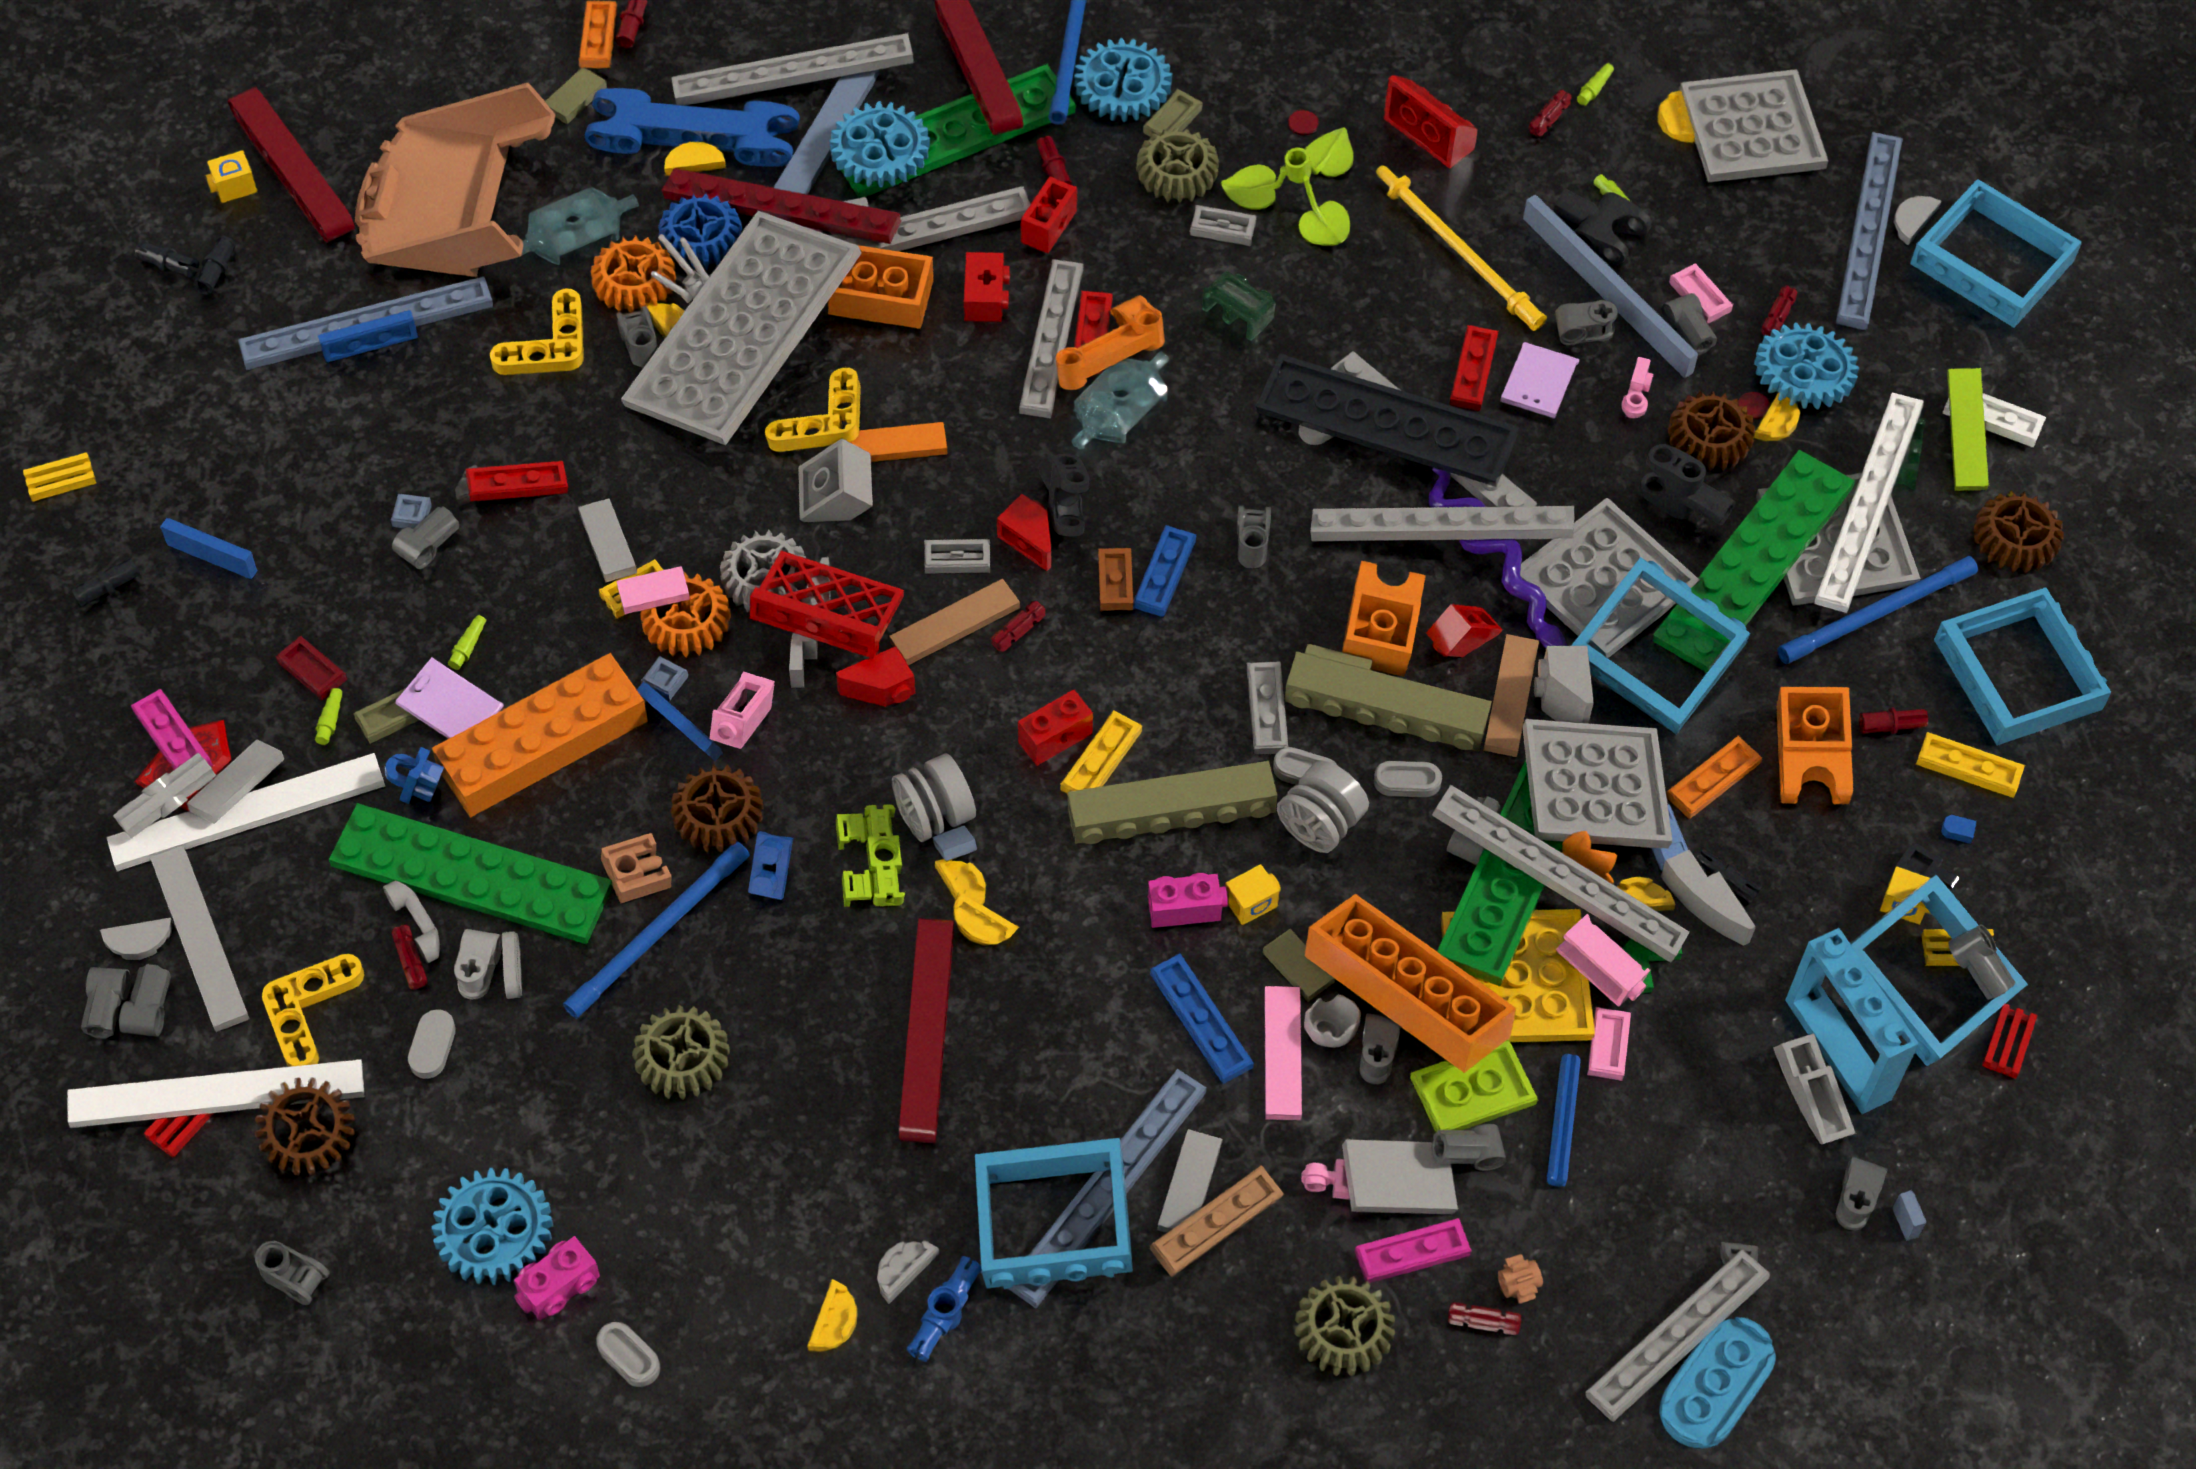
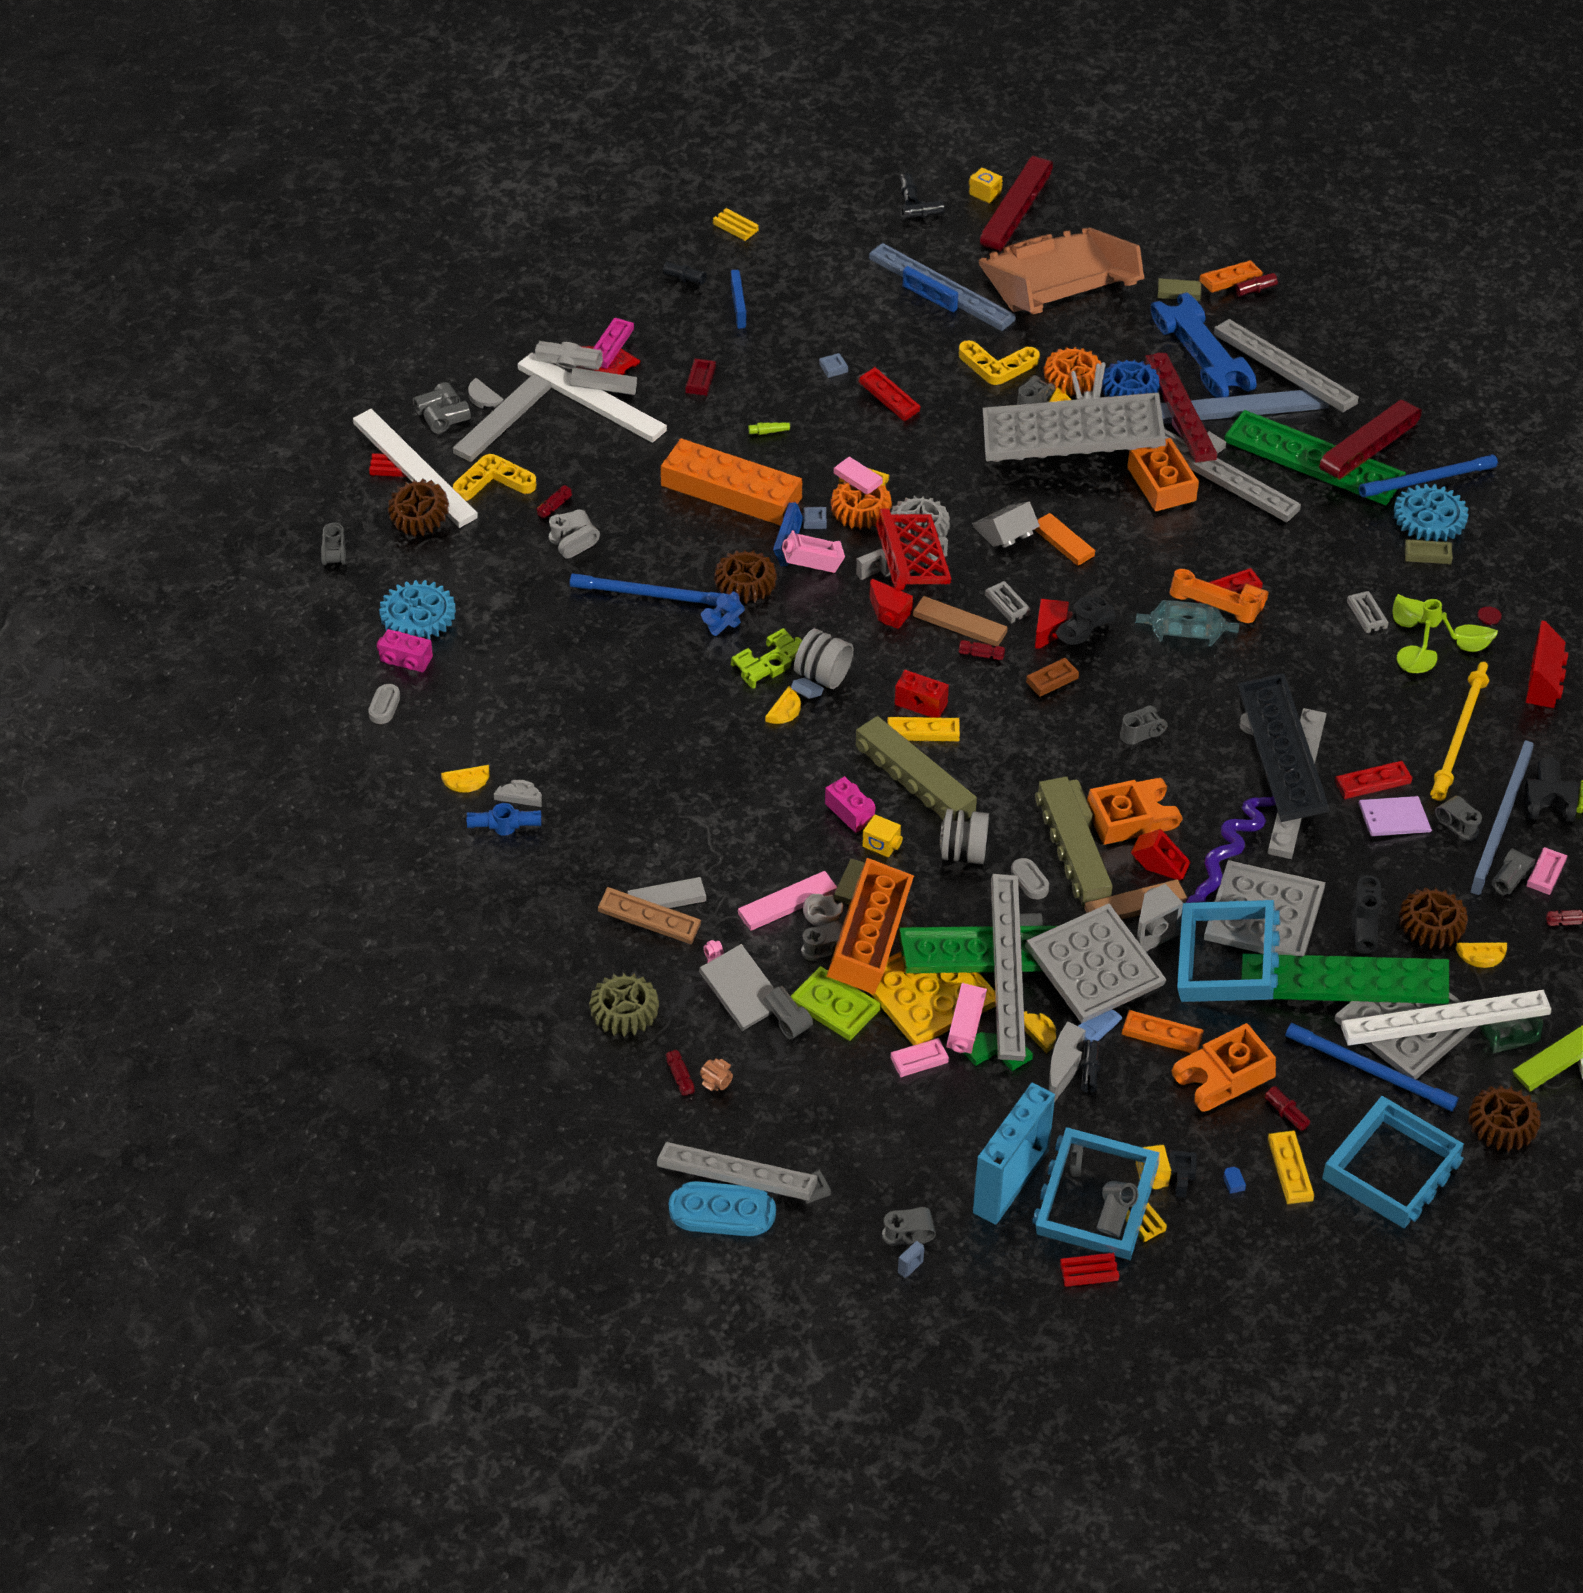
camera: 60 degrees right, 10 degrees down
lime animal [315,688,342,745] -> none
green plate [329,803,613,944] -> none
olive tile [353,688,419,744] -> none
light grey bar [383,881,440,964] -> none
blue hips [385,747,444,804] -> none
dark grey piece [392,507,460,569] -> none
lavender container [395,657,504,739] -> none
light grey tile [408,1010,456,1078] -> none
clear light blue plate [521,187,638,265] -> none
light grey tile [578,498,637,582] -> none
nougat brick [601,833,672,904] -> none
olive gear [632,1005,730,1100] -> none
yellow tile [664,142,726,176] -> none
yellow beam [765,368,861,451] -> none
dark azure gear [830,102,930,188] -> none
dark red beam [899,918,954,1143] -> none
yellow tile [953,891,1019,945] -> none
red brick [964,252,1010,322] -> none
dark azure window [975,1138,1133,1289] -> none
sand blue tile [1008,1069,1206,1308] -> none
light grey tile [1019,259,1083,418] -> none
red brick [1021,176,1077,253] -> none
dark red axle [1037,136,1072,185] -> none
blue tile [1133,525,1196,617] -> none
olive gear [1136,127,1219,203] -> none
blue tile [1150,953,1254,1084] -> none
clear green window [1202,270,1276,341] -> none
light grey tile [1247,662,1288,755] -> none
light grey tile [1273,747,1338,785] -> none
light grey plate [1311,506,1574,541] -> none
dark pink tile [1355,1218,1471,1283] -> none
blue axle [1547,1054,1581,1187] -> none
orange plate [1561,831,1617,884] -> none
bright pink plate [1621,357,1653,418] -> none
dark red piece [1738,392,1770,419] -> none
dark azure gear [1754,323,1859,409] -> none
light grey slope [1773,1033,1855,1145] -> none

